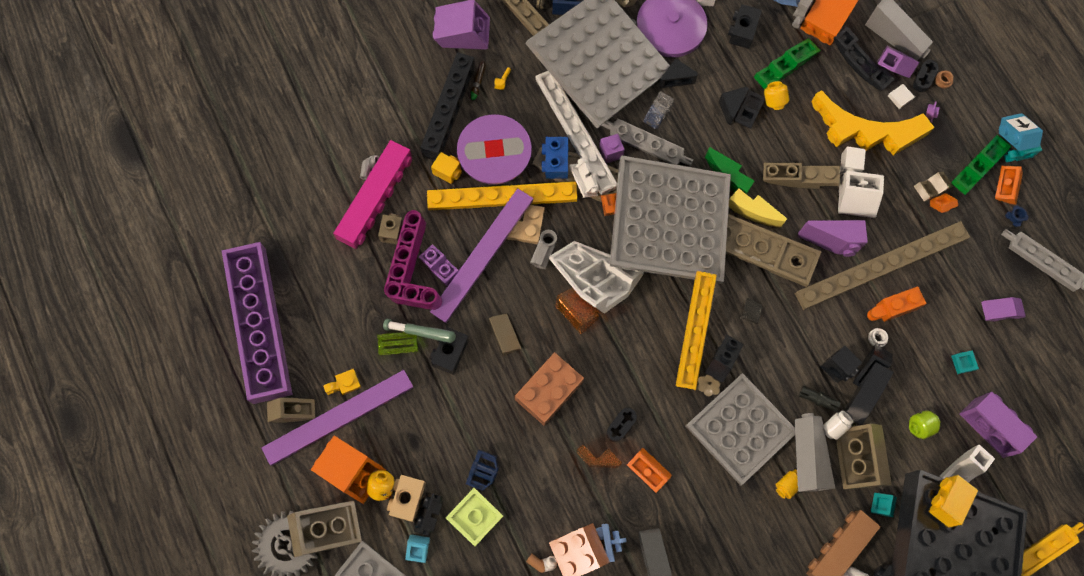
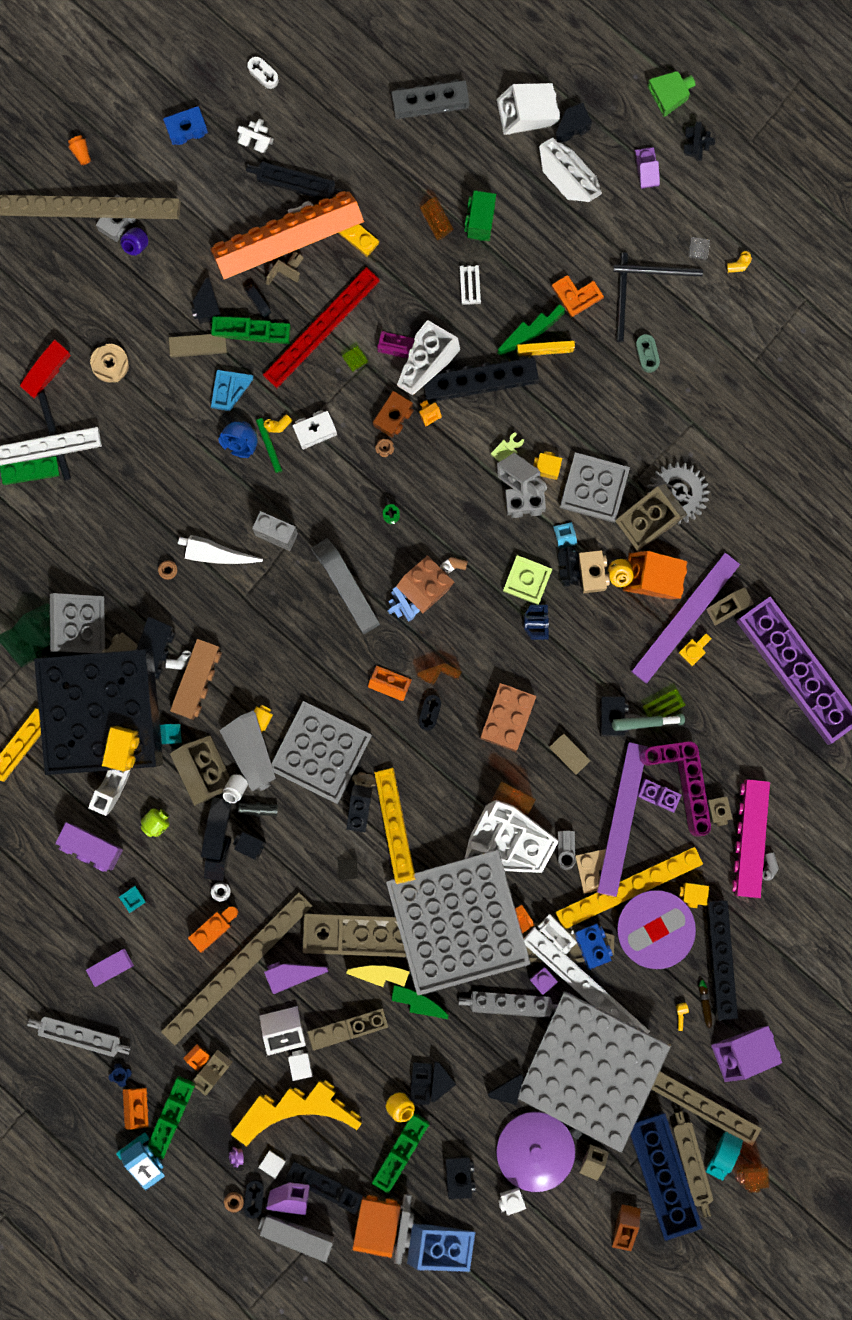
camera: 160 degrees right, 10 degrees up
clear leg [643,91,674,129] -> none

